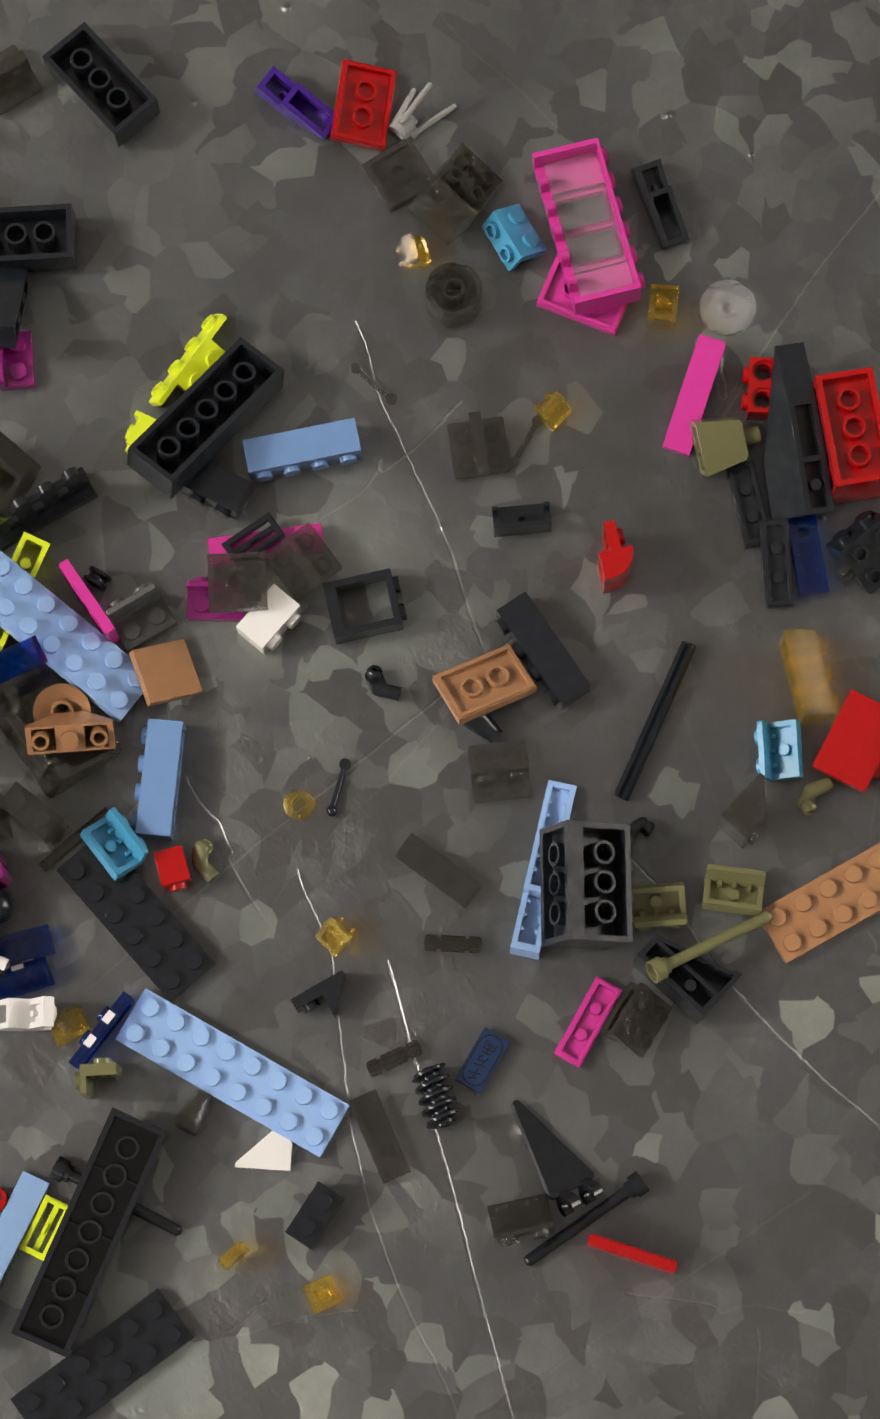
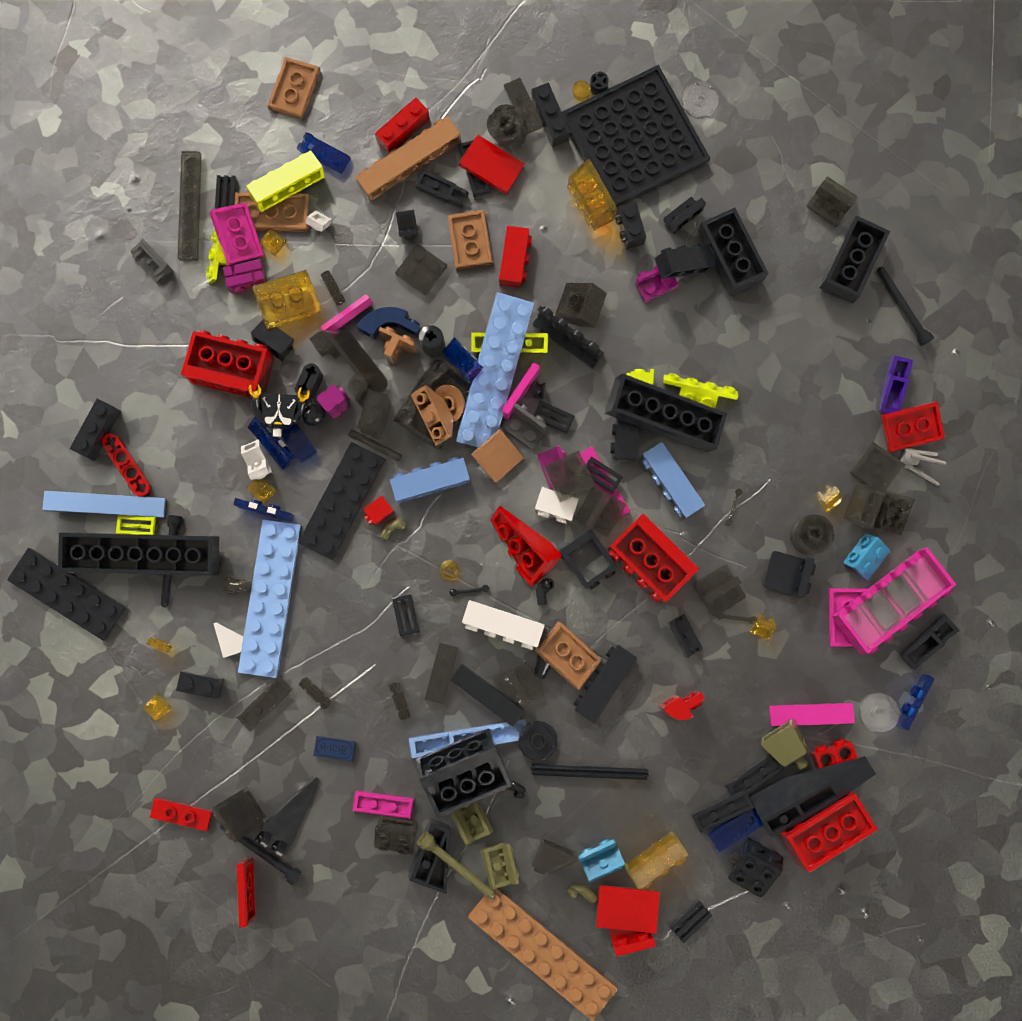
camera: 65 degrees right, 5 degrees up
olive bracket [75,1058,123,1100] -> none
dark azure bracket [80,807,149,881] -> none
black slope [290,970,346,1018] -> none
clear yellow tile [315,917,355,957] -> none
black piece [411,1063,463,1129] -> none
clear yellow slope [647,284,679,330] -> none
none -> red plate [149,797,213,831]
none -> black tile [392,594,419,636]
none -> black tile [451,664,525,727]
none -> white brick [462,600,544,650]
none -> red wedge [490,506,562,586]
none -> black tile [518,721,557,761]
none -> black tile [534,400,575,434]
none -> red brick [607,513,699,604]
none -> black bracket [763,551,816,598]
none -> black piece [877,266,934,346]
none -> clear blue plate [895,674,935,730]

